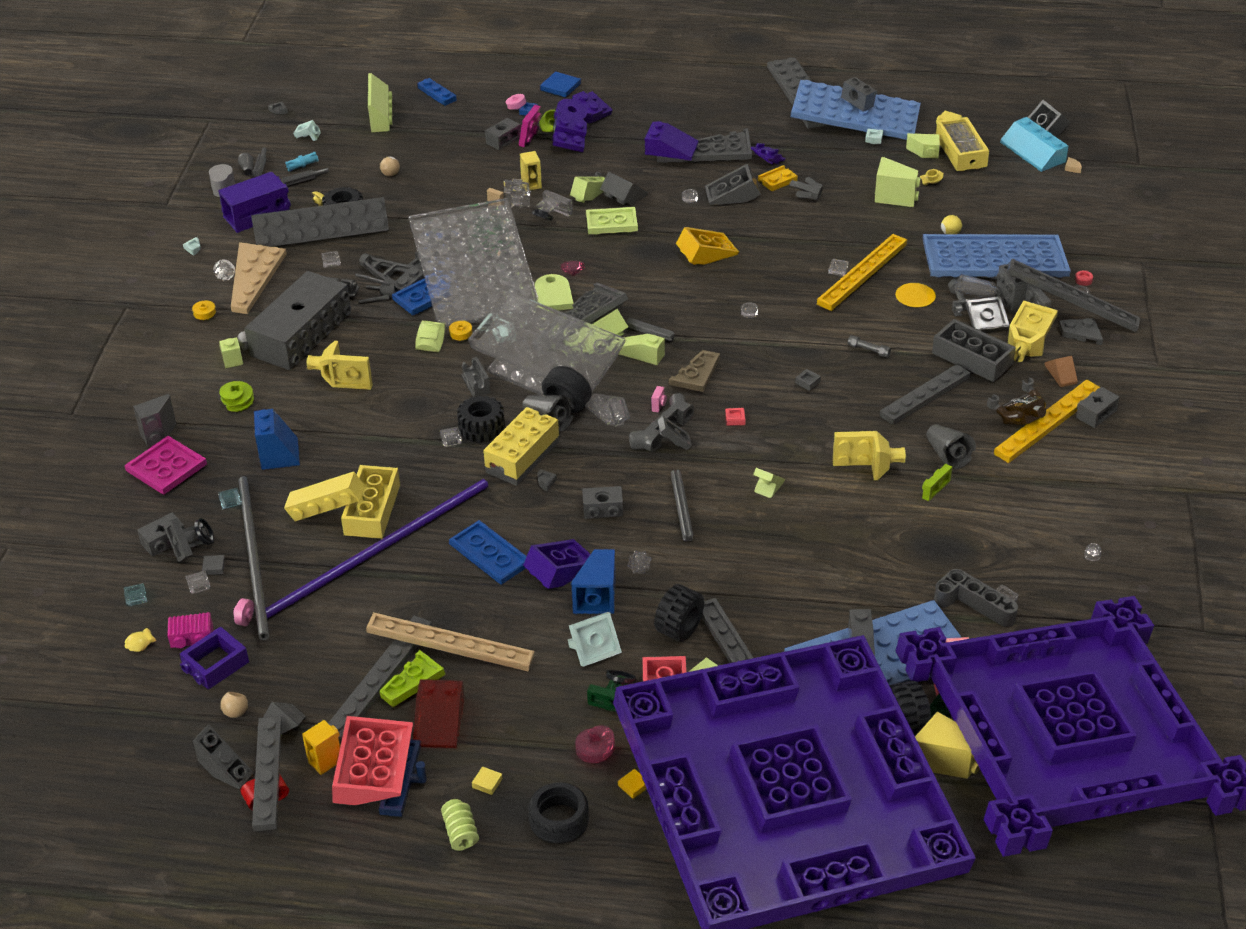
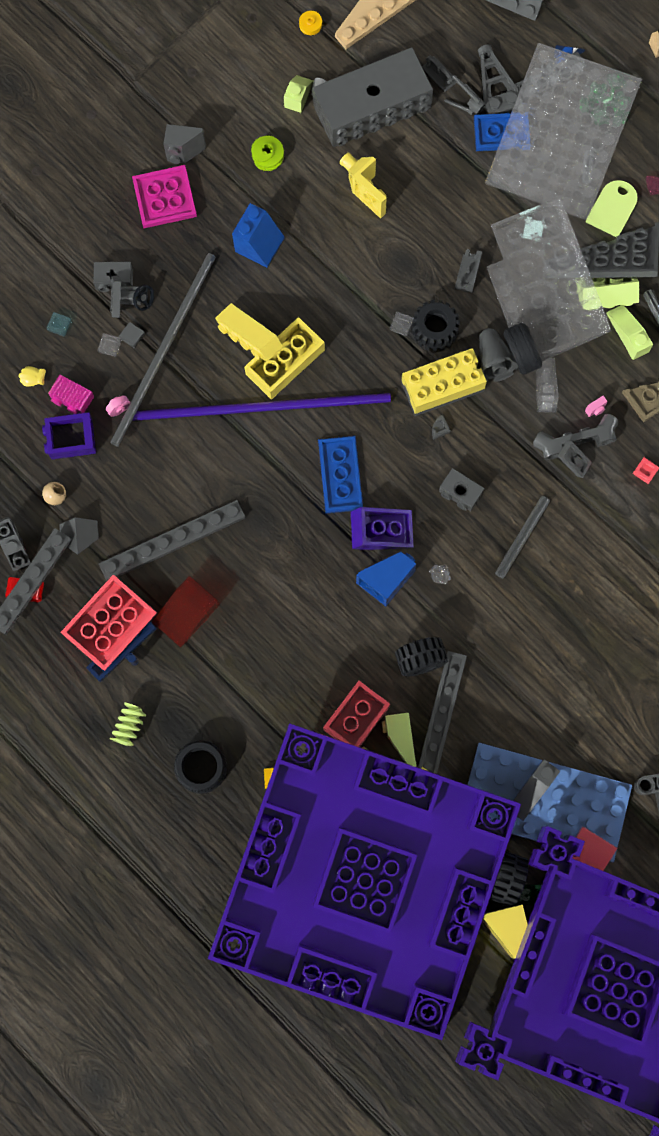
camera: 40 degrees right, 35 degrees up
clear light blue slope [218,488,241,509] -> none
yellow brick [302,720,341,775] -> none
clear tile [321,251,340,268] -> none
tan tile [367,612,534,671] -> none
lime wing [379,650,445,707] -> none
yellowish green piece [415,320,445,352] -> none
yellow wheel [449,321,472,340] -> none
light yellow tile [472,767,503,795] -> none
light aqua bracket [568,612,622,667] -> none
clear pink piece [575,725,615,763] -> none
dark green piece [587,670,636,712] -> none
yellowish green slope [753,468,785,498] -> none

